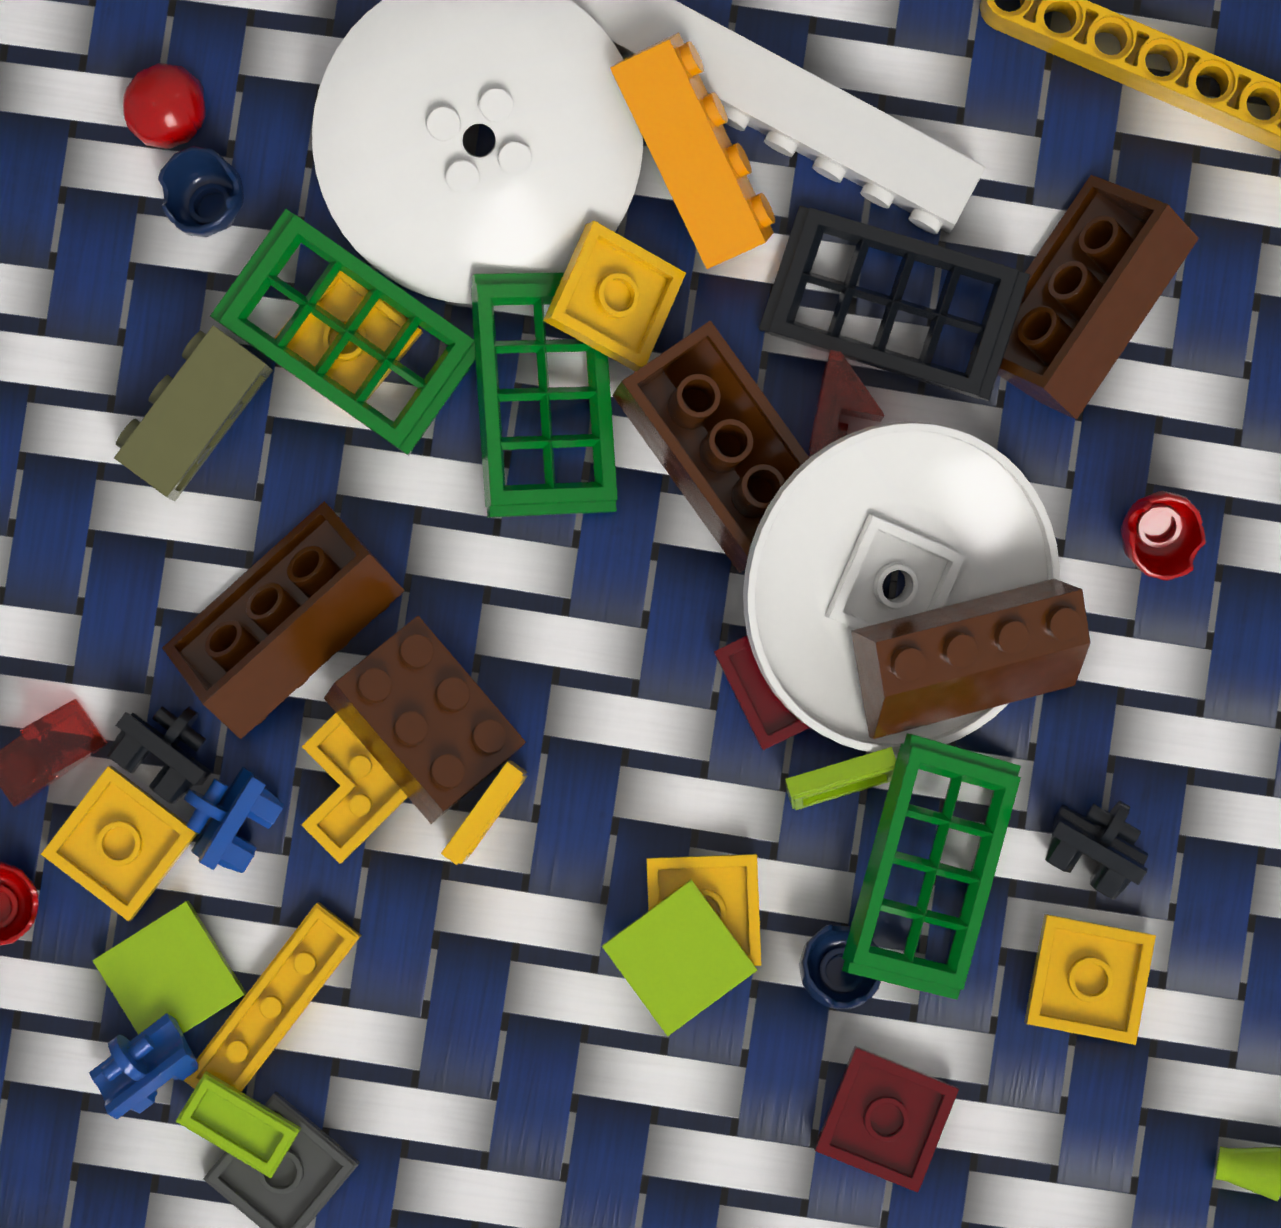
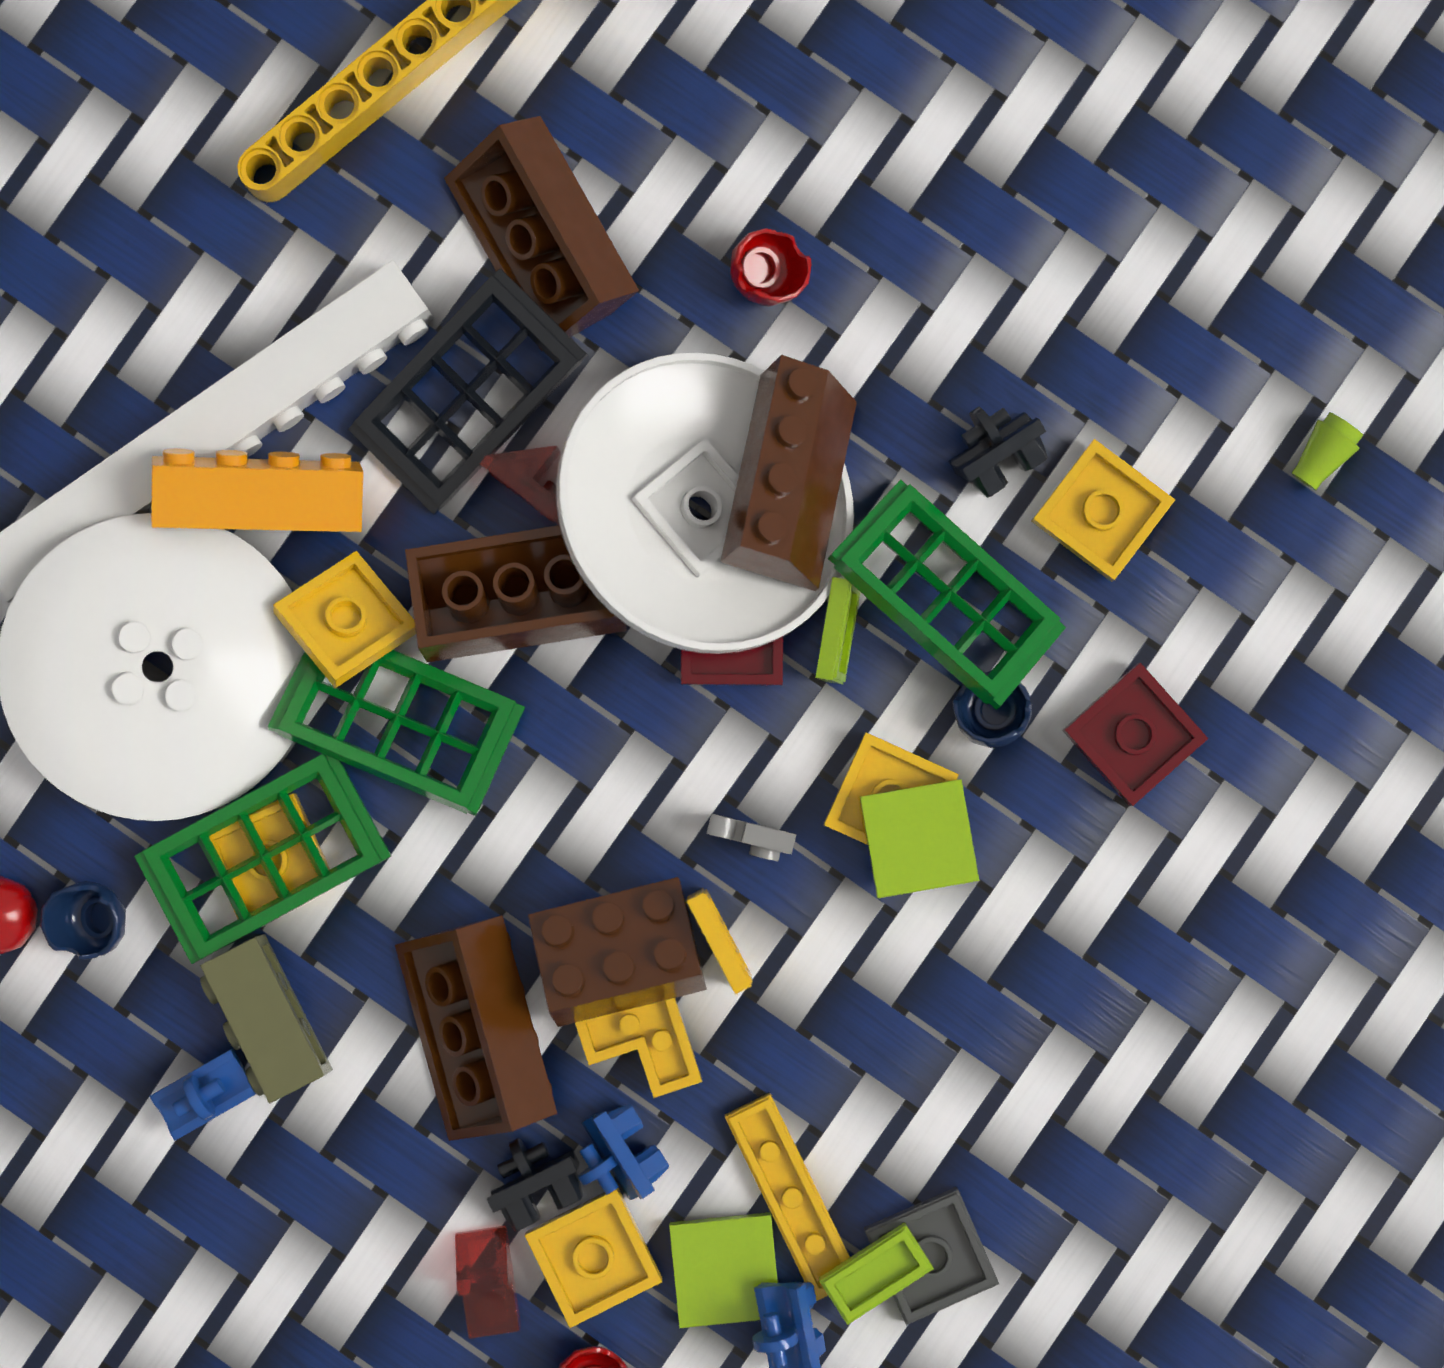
camera: 65 degrees left, 0 degrees up
none -> blue hips [149,1048,256,1141]
none -> light grey plate [707,813,796,861]

